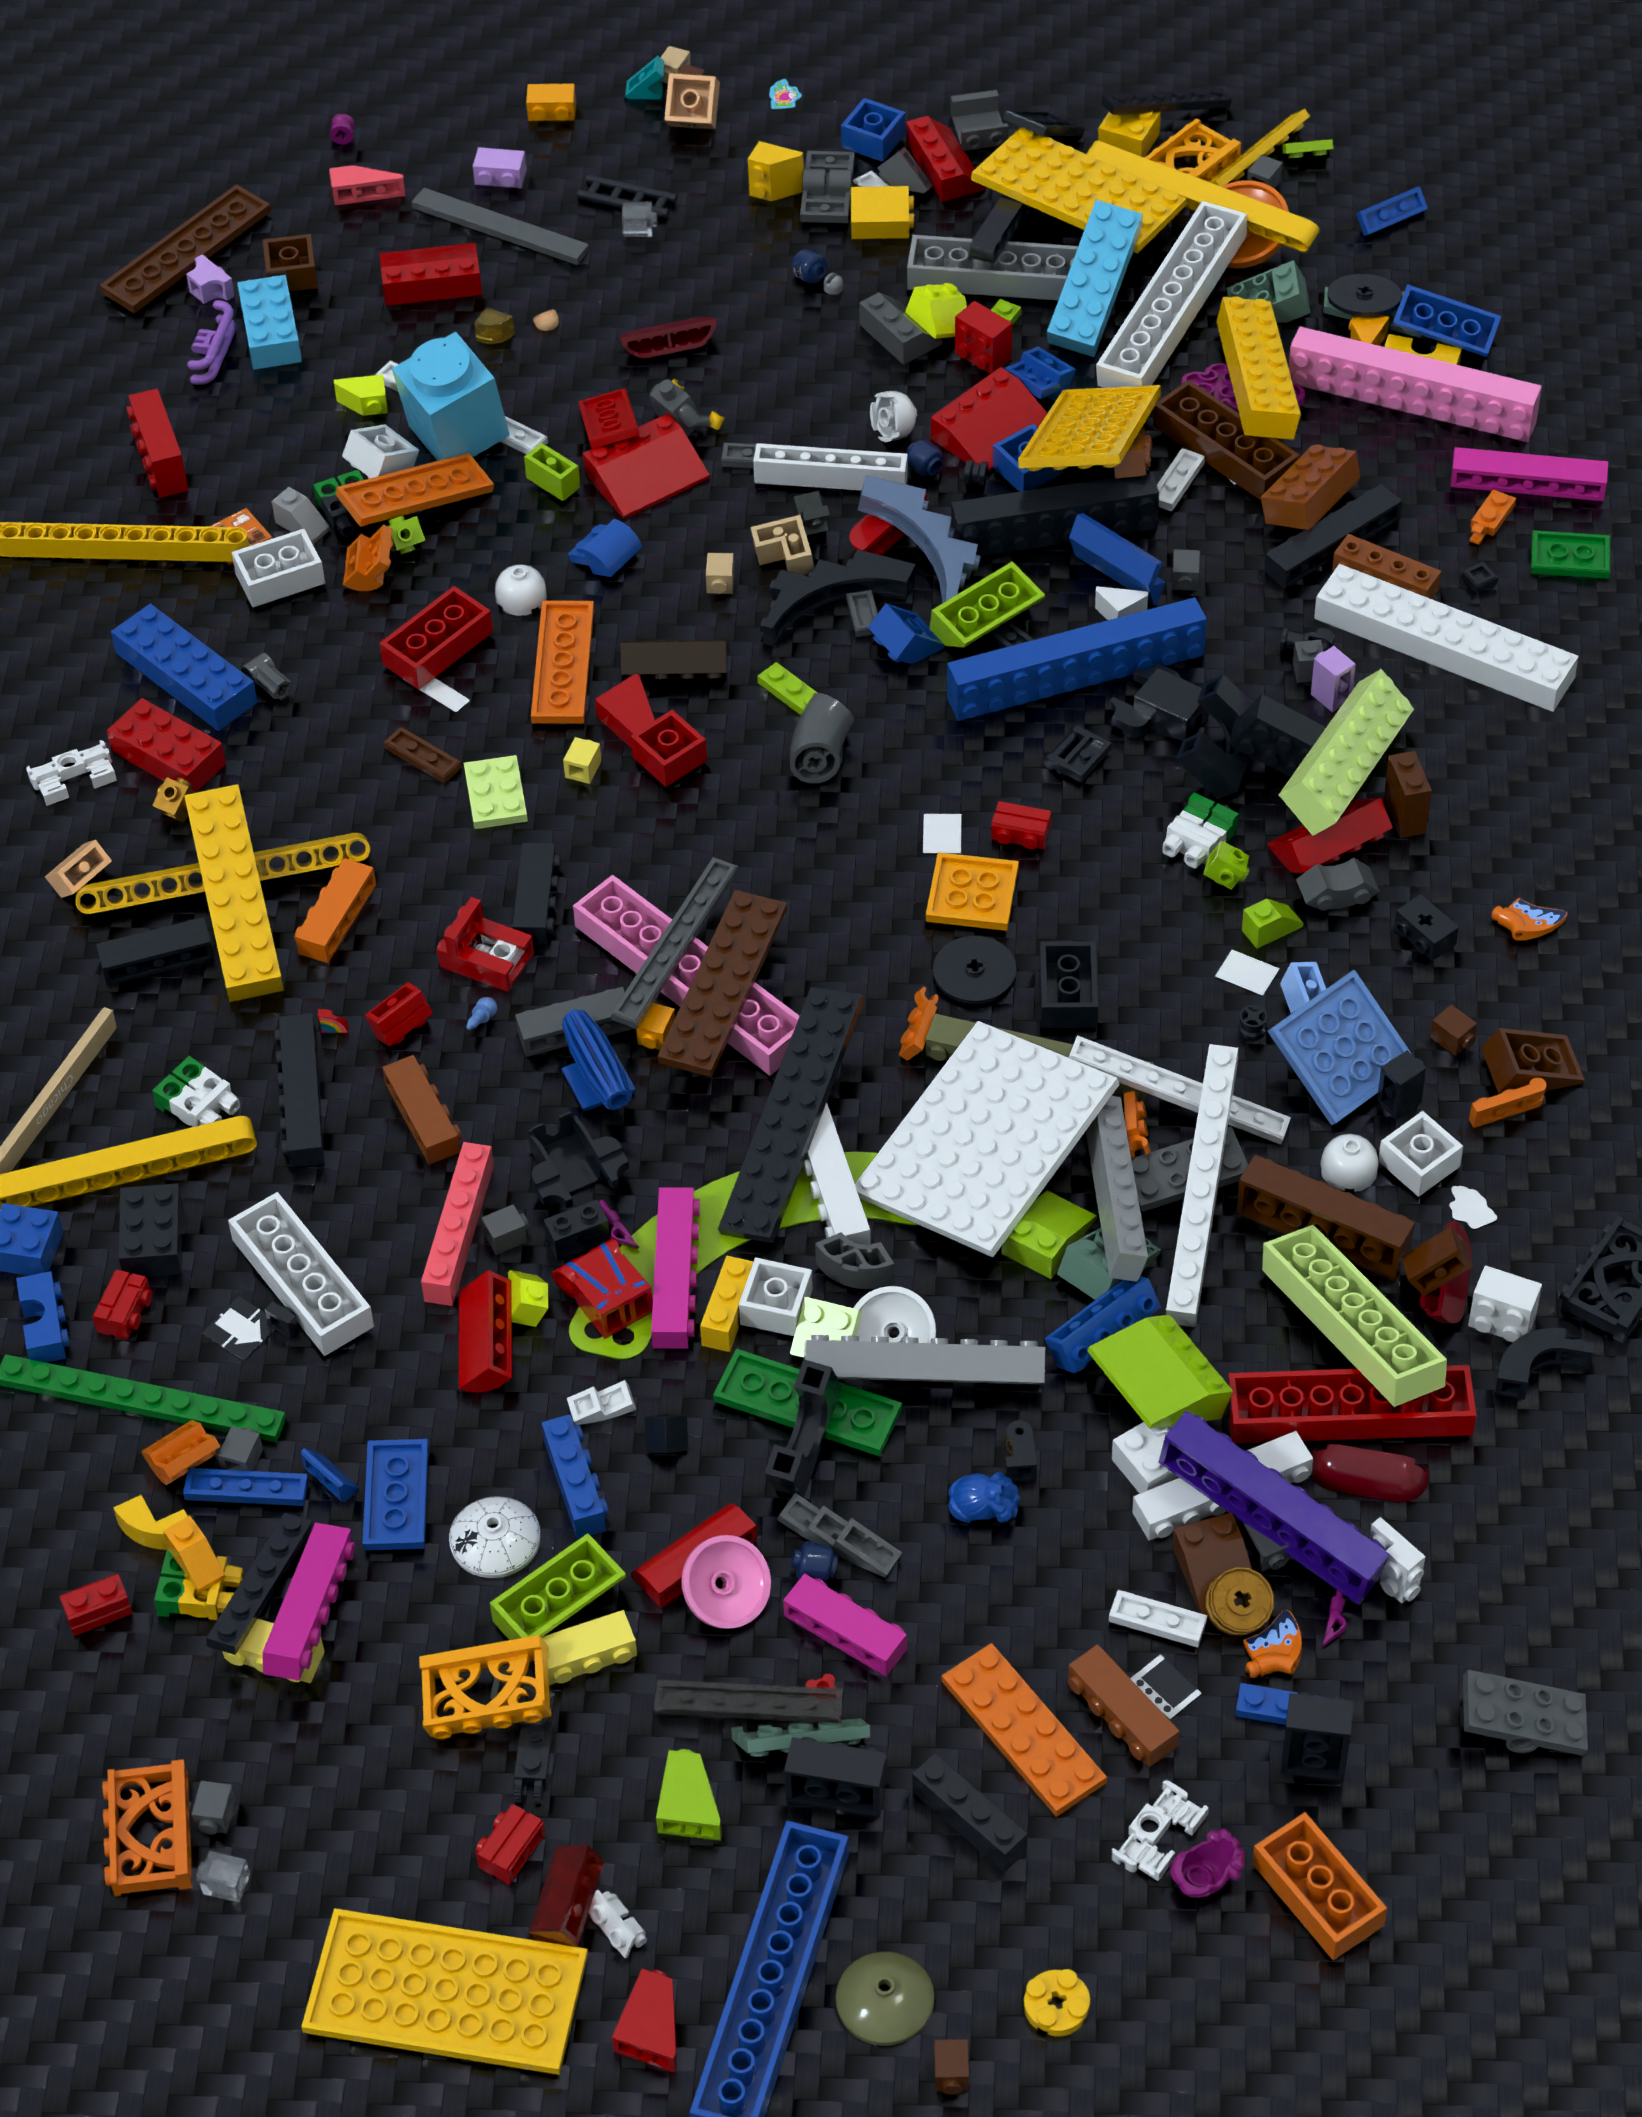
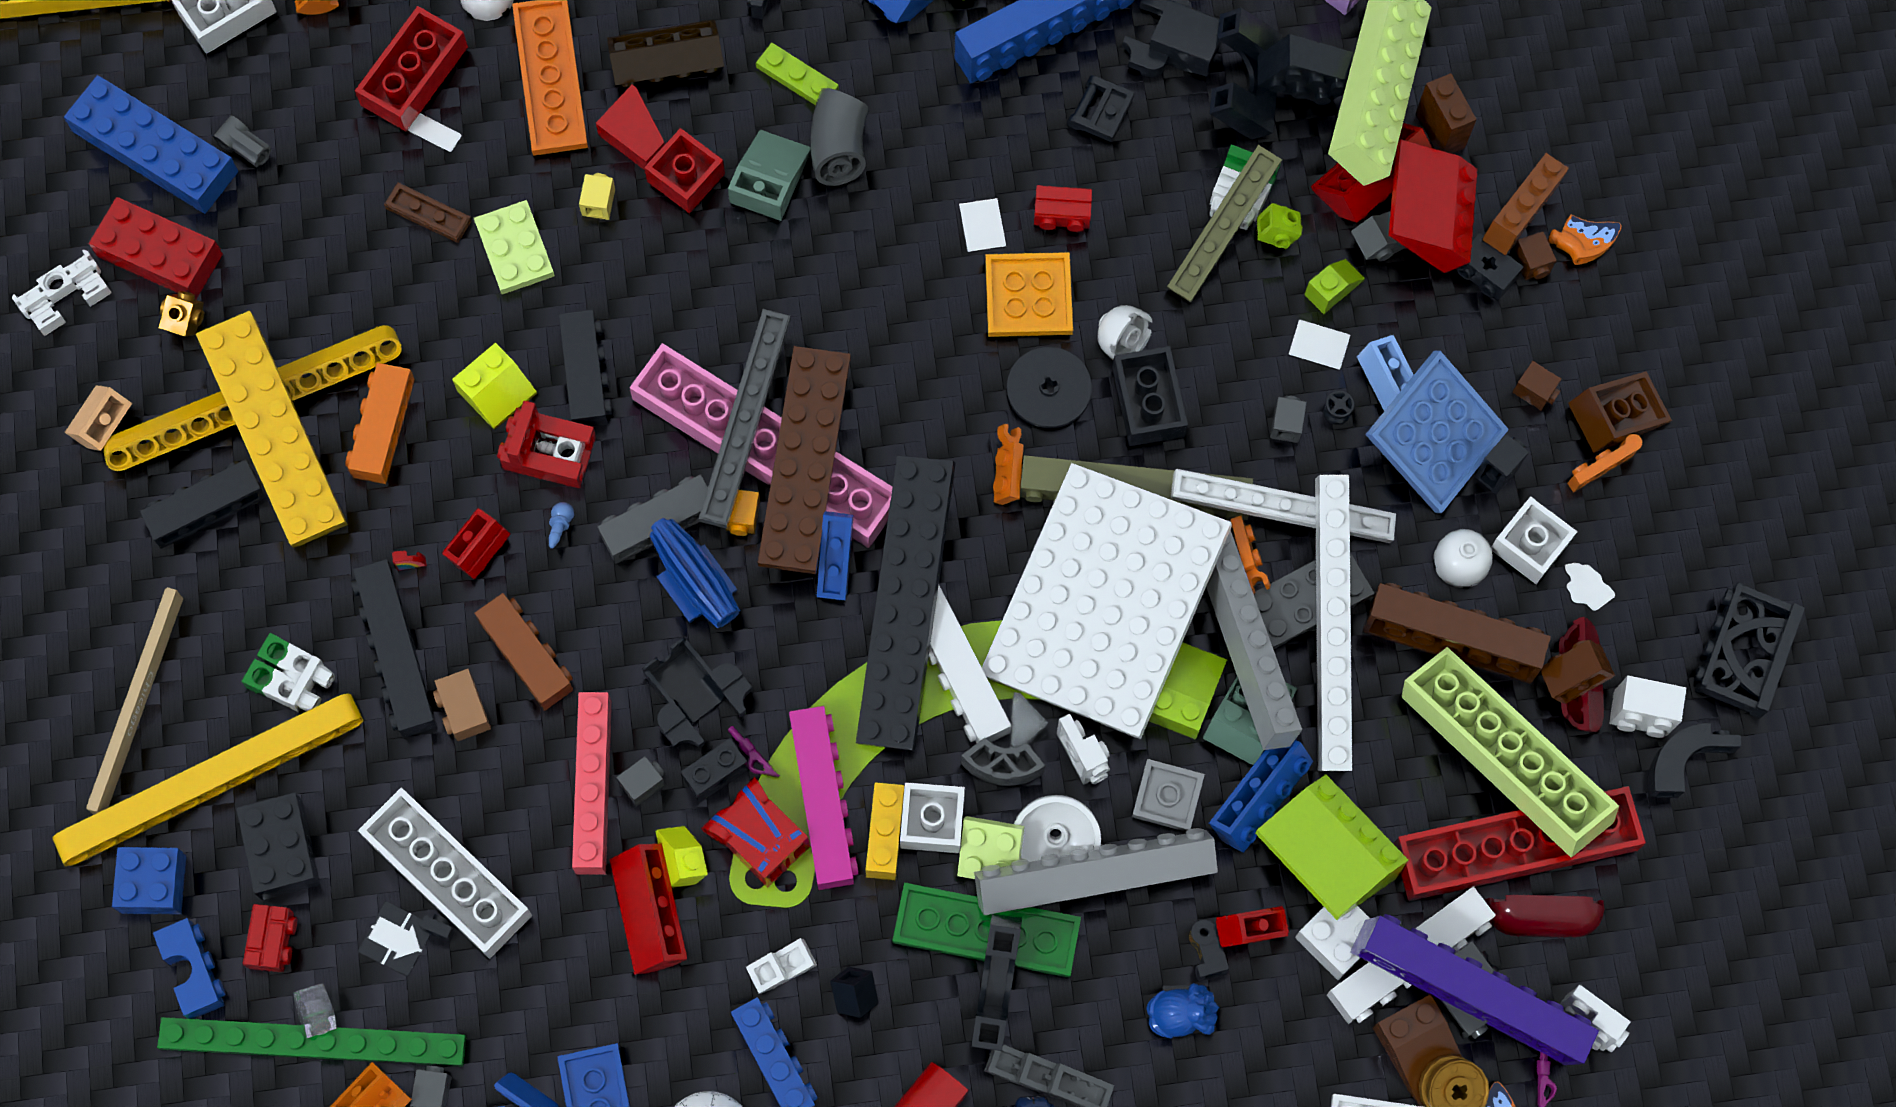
camera: 15 degrees left, 20 degrees up
none -> clear brick [293,983,337,1038]
none -> medium nougat brick [433,669,491,741]
none -> neon yellow slope [452,343,537,430]
none -> sand green slope [728,130,811,221]
none -> blue plate [817,511,854,600]
none -> clear slope [1010,692,1048,748]
none -> white plate [1056,714,1110,785]
none -> white cylinder [1098,305,1152,360]
none -> light grey plate [1132,759,1205,832]
none -> olive plate [1167,145,1282,303]
none -> red brick [1216,906,1289,947]
none -> dark grey brick [1270,396,1306,443]
none -> red slope [1388,140,1477,273]
none -> dark orange brick [1482,153,1569,255]
none -> reddish brown brick [1512,231,1556,280]

